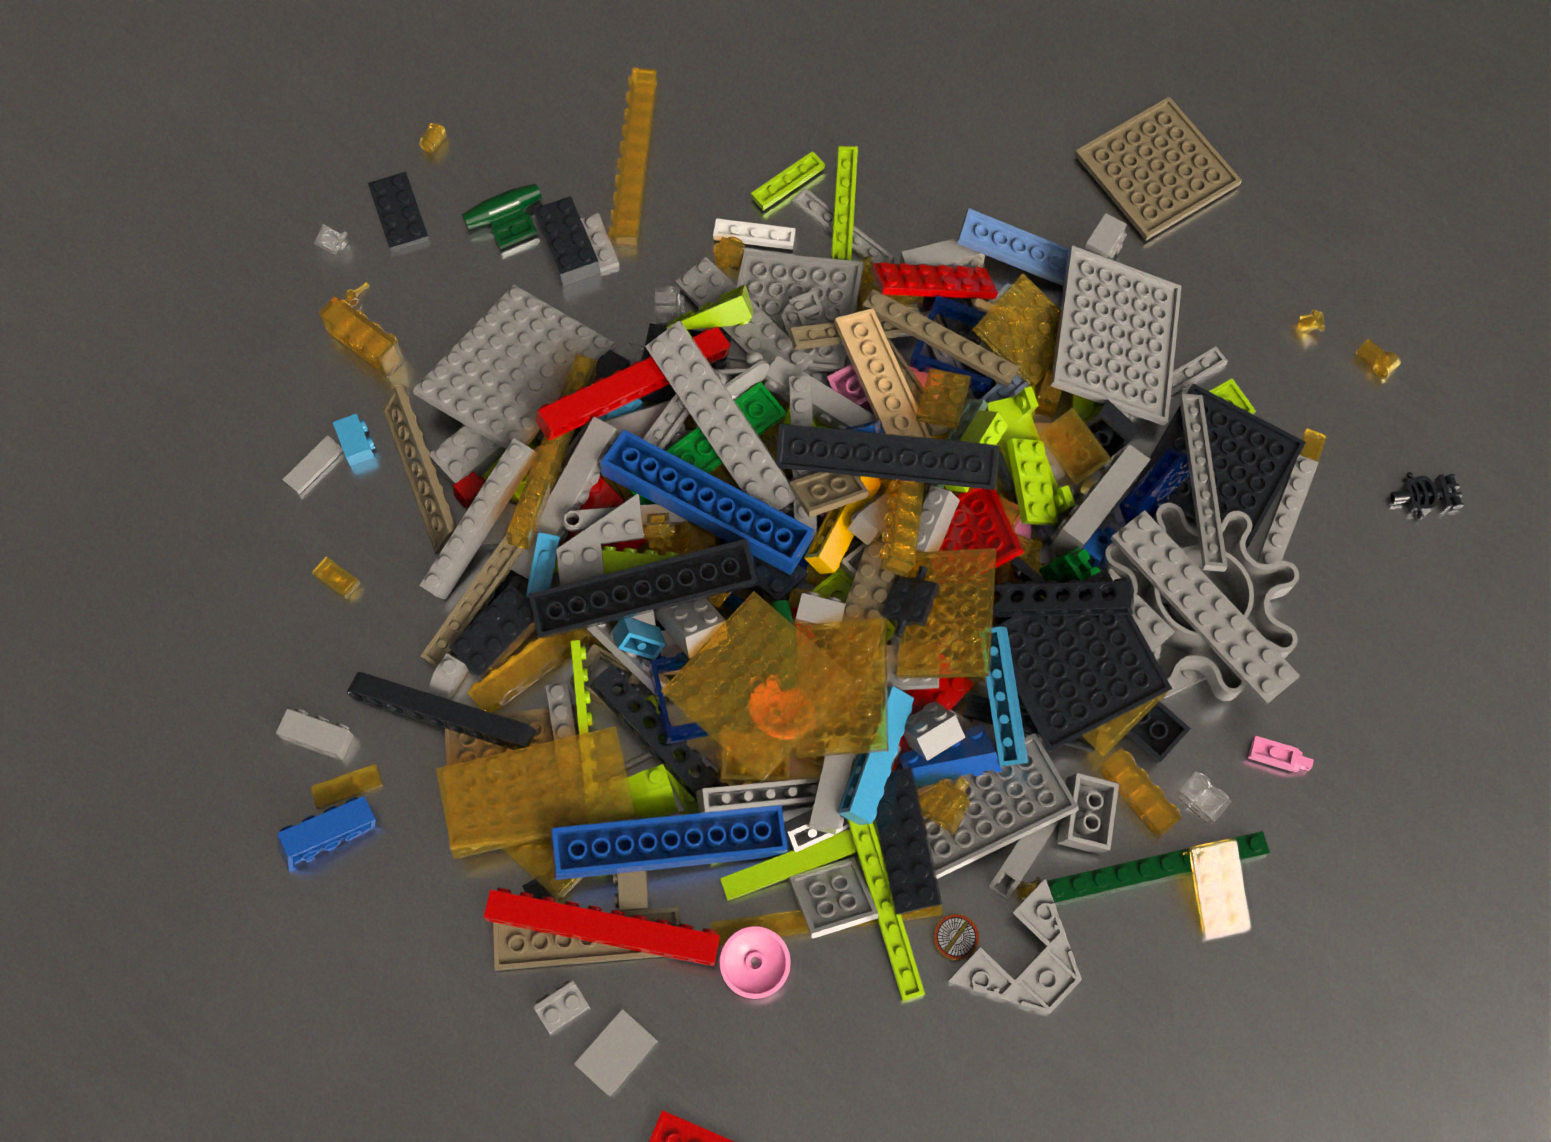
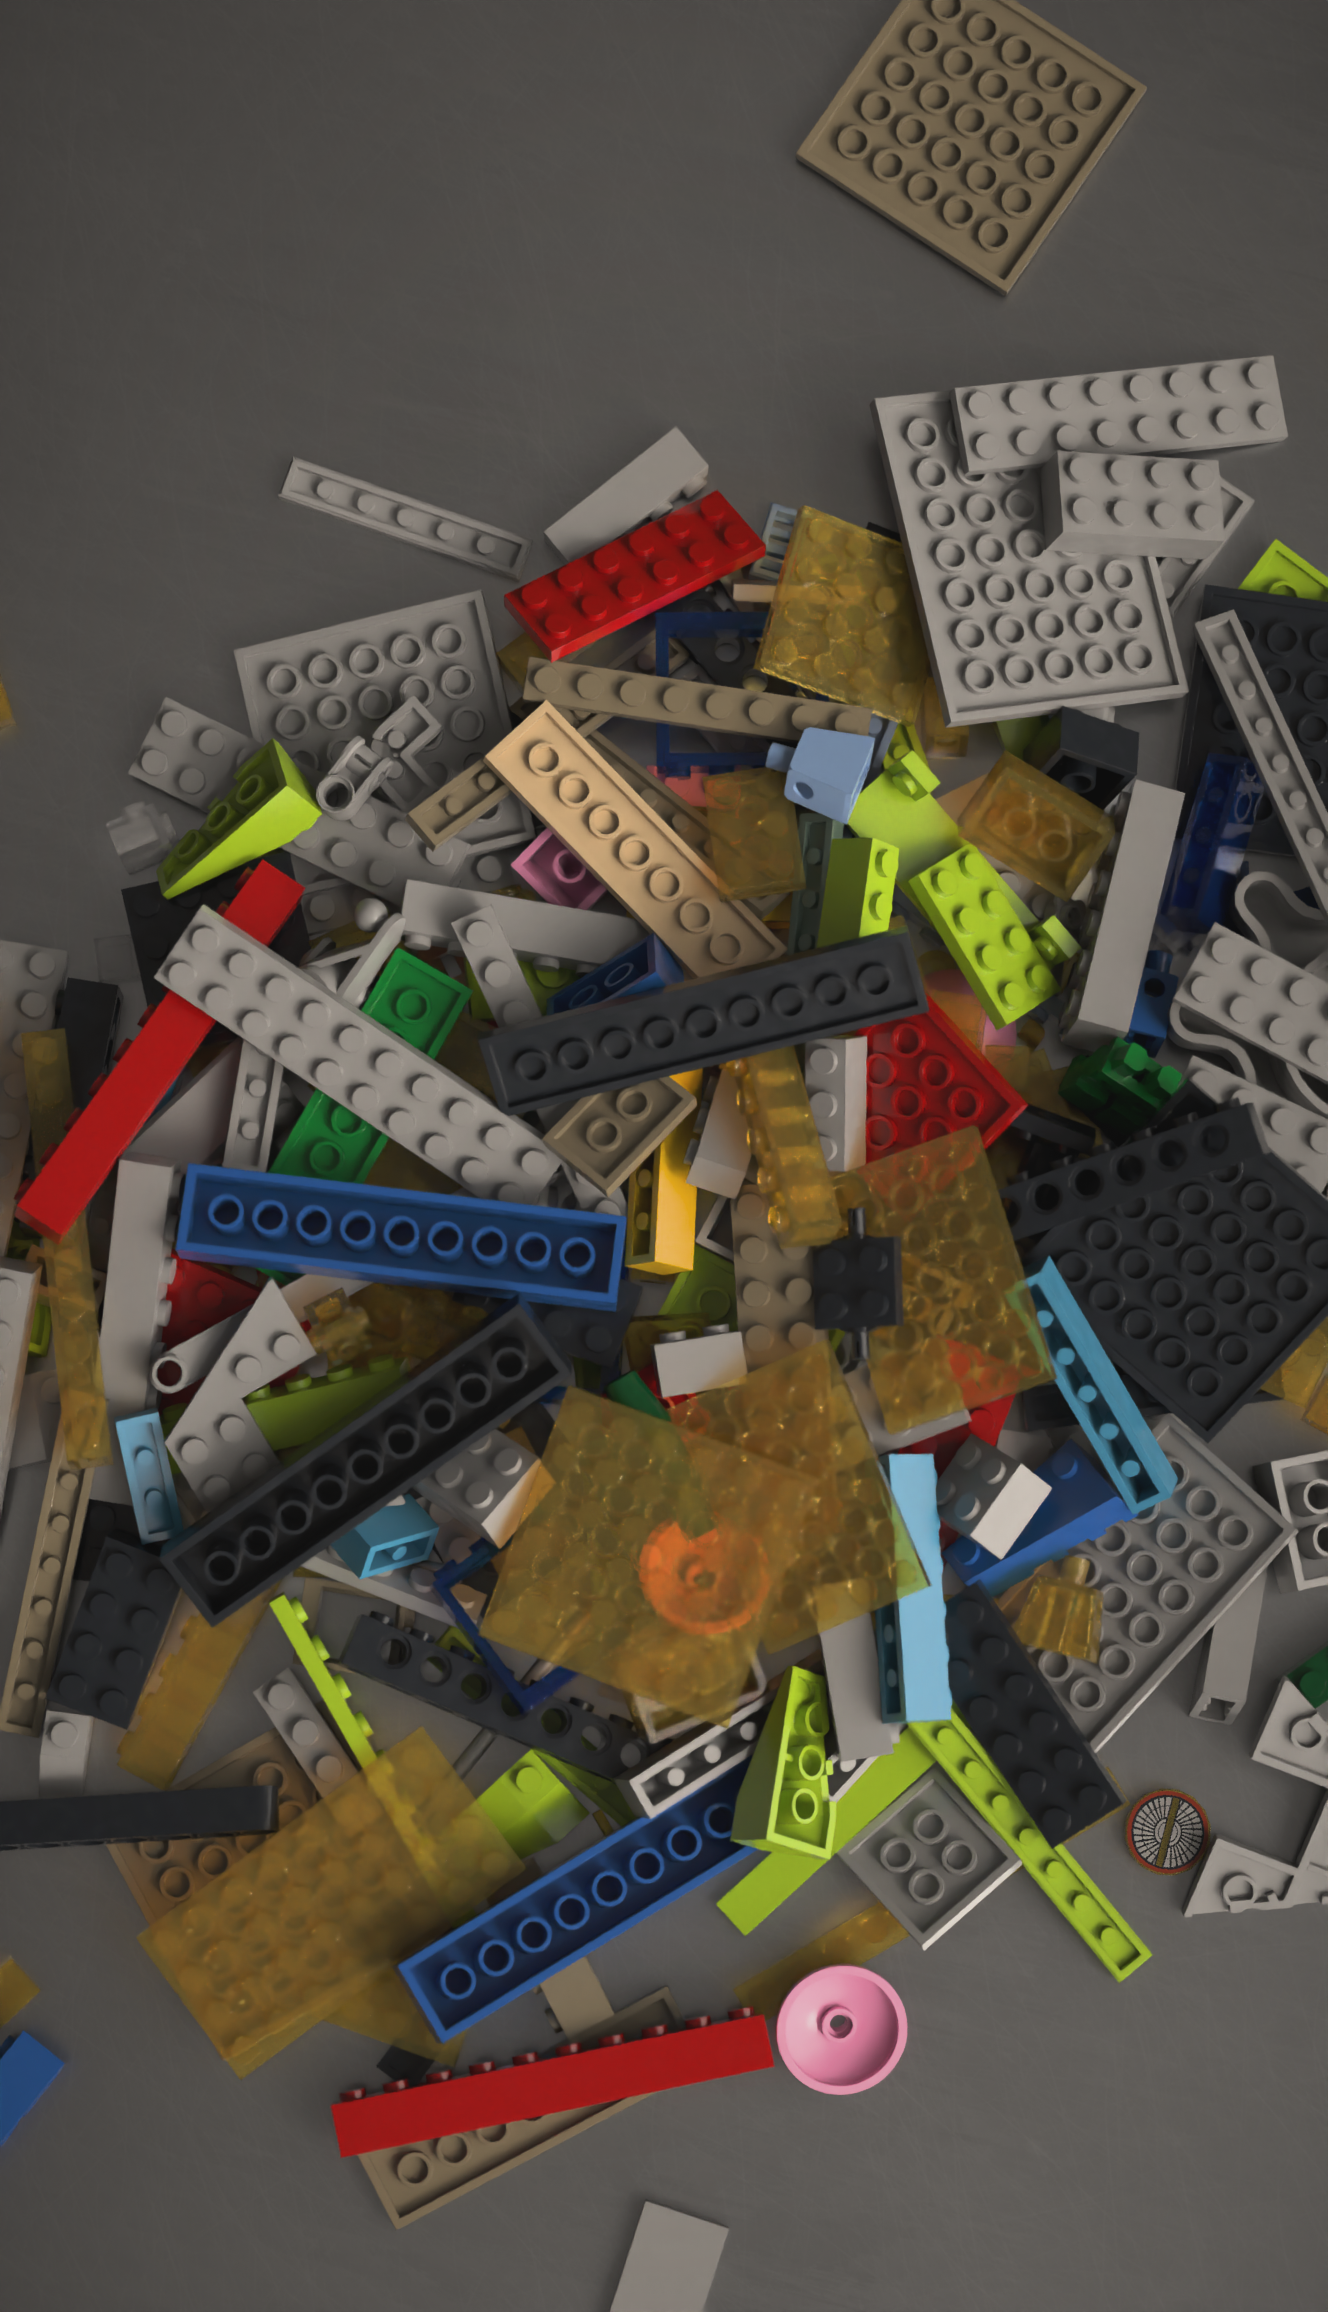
camera: 25 degrees left, 15 degrees up
light grey bracket [533,981,590,1034] -> none
white plate [713,218,796,250] -> none
clear yellow brick [713,236,745,271] -> none
lime plate [751,151,825,211] -> none
lime tile [831,146,858,261] -> none
clear yellow brick [860,256,875,283] -> none
medium blue plate [957,208,1069,286] -> none
clear yellow brick [1017,877,1041,900] -> none
light grey brick [1084,213,1127,261] -> none
none -> light grey piece [316,735,394,821]
none -> lime wedge [730,1666,837,1860]
none -> light blue torso [766,727,875,824]
none -> light grey plate [950,355,1288,476]
none -> light grey brick [1040,451,1225,559]

